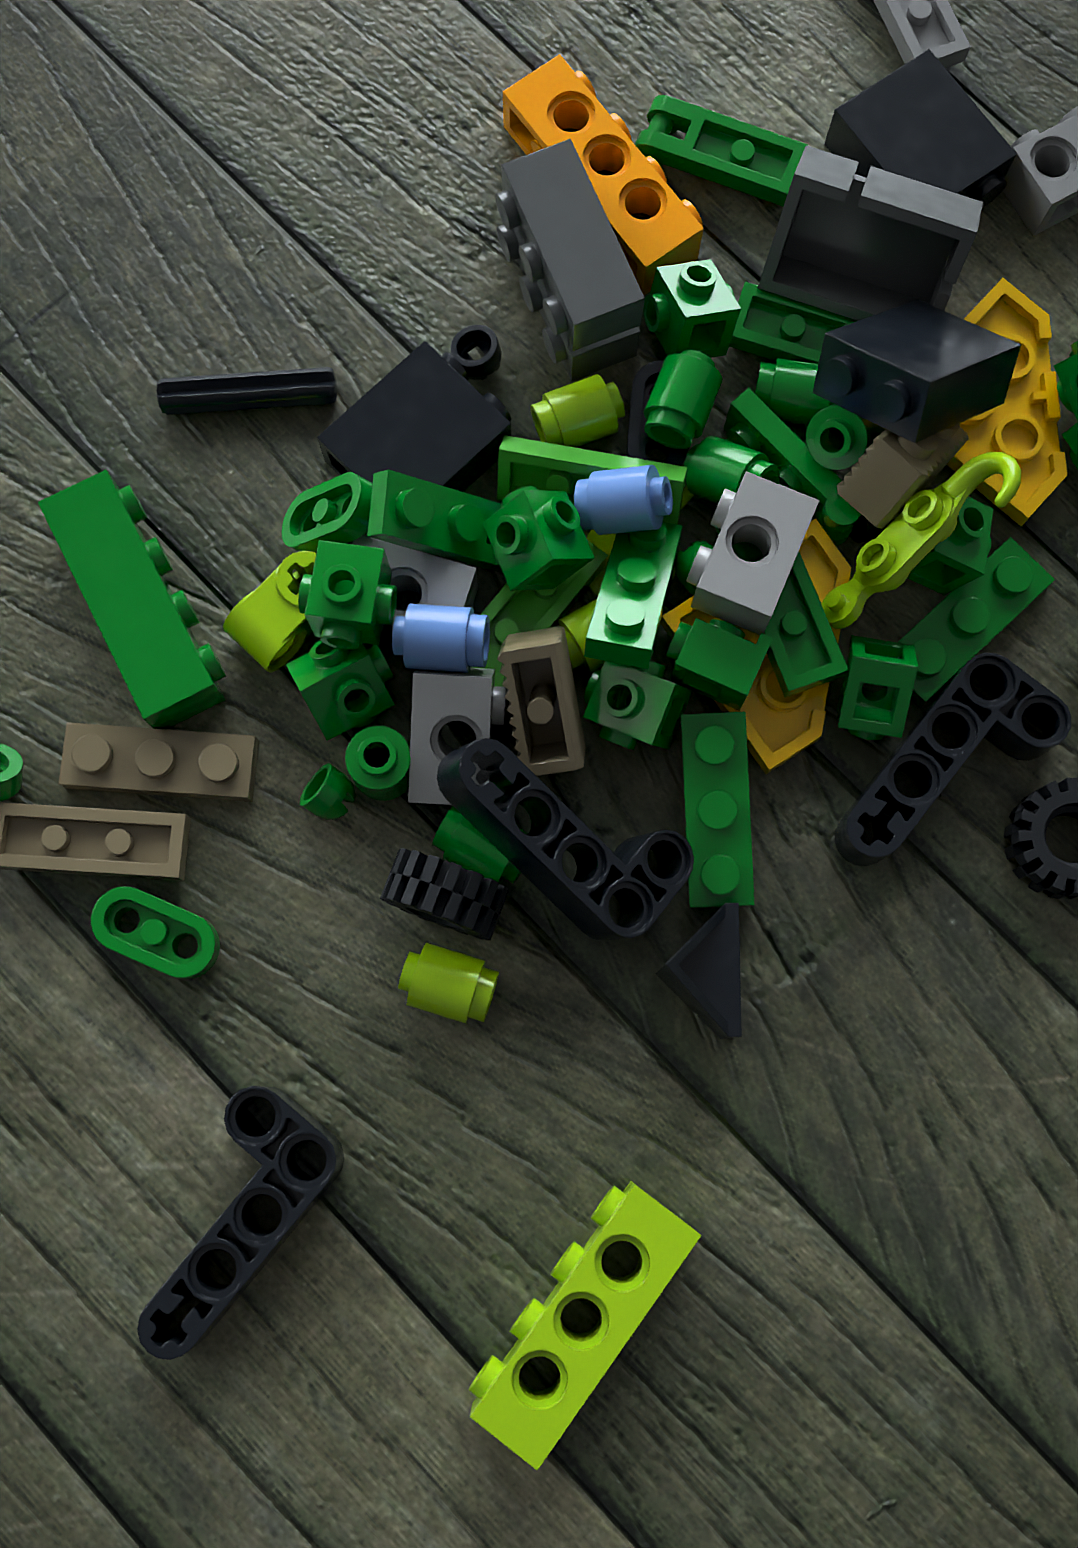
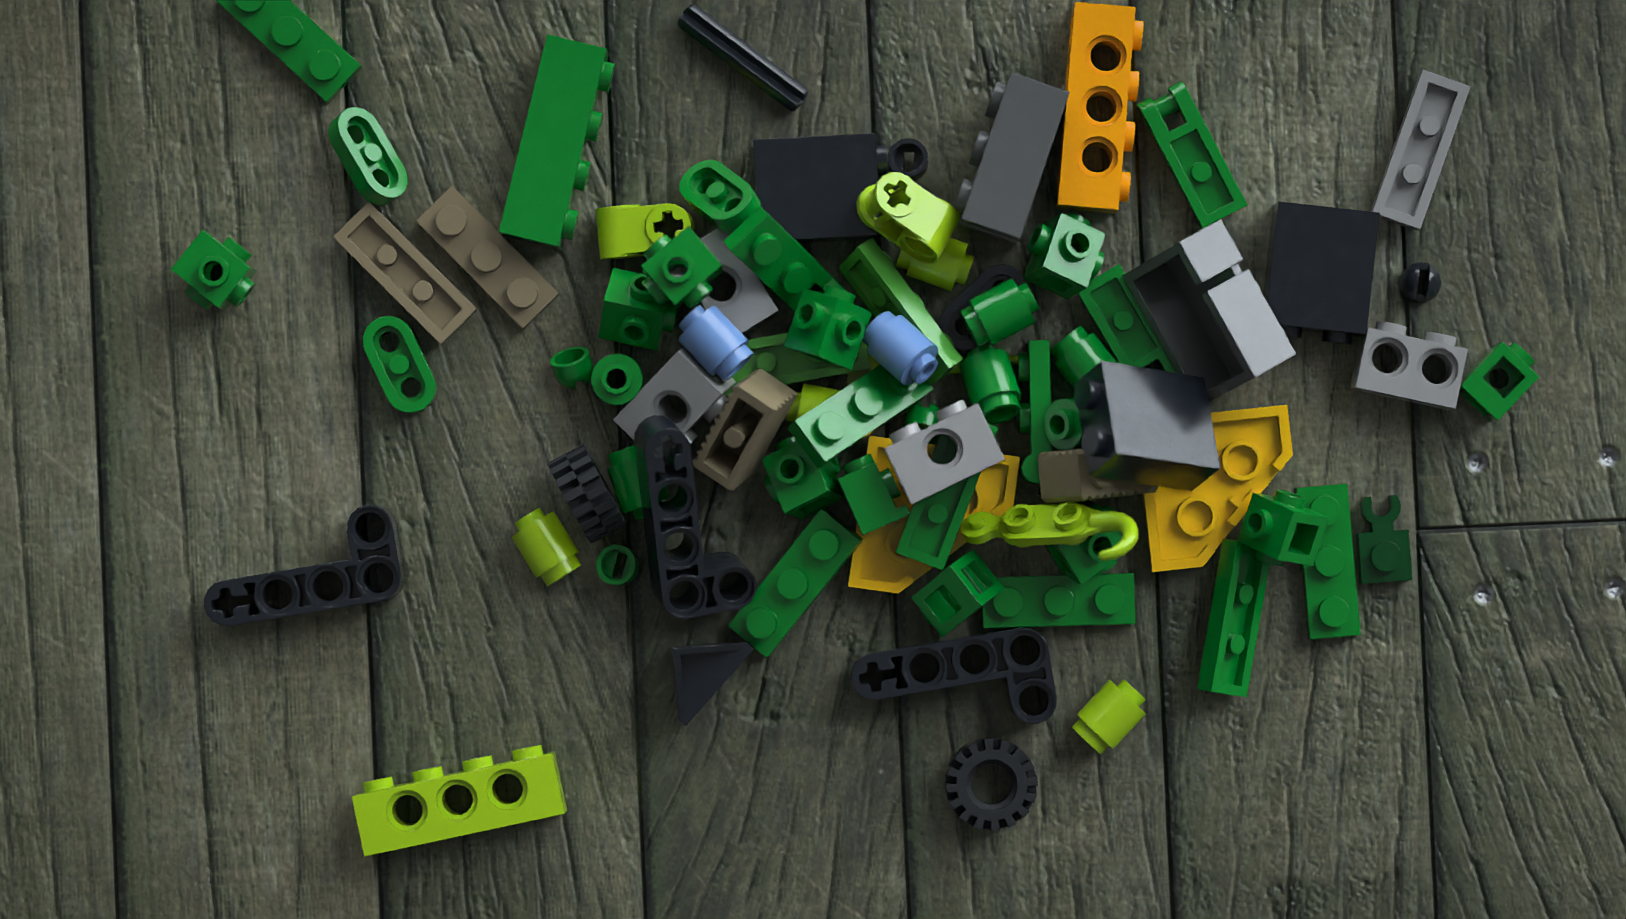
camera: 35 degrees right, 10 degrees up
none -> green hinge [596,544,639,586]
none -> lime piece [856,172,961,264]
none -> black hinge [1399,262,1441,303]

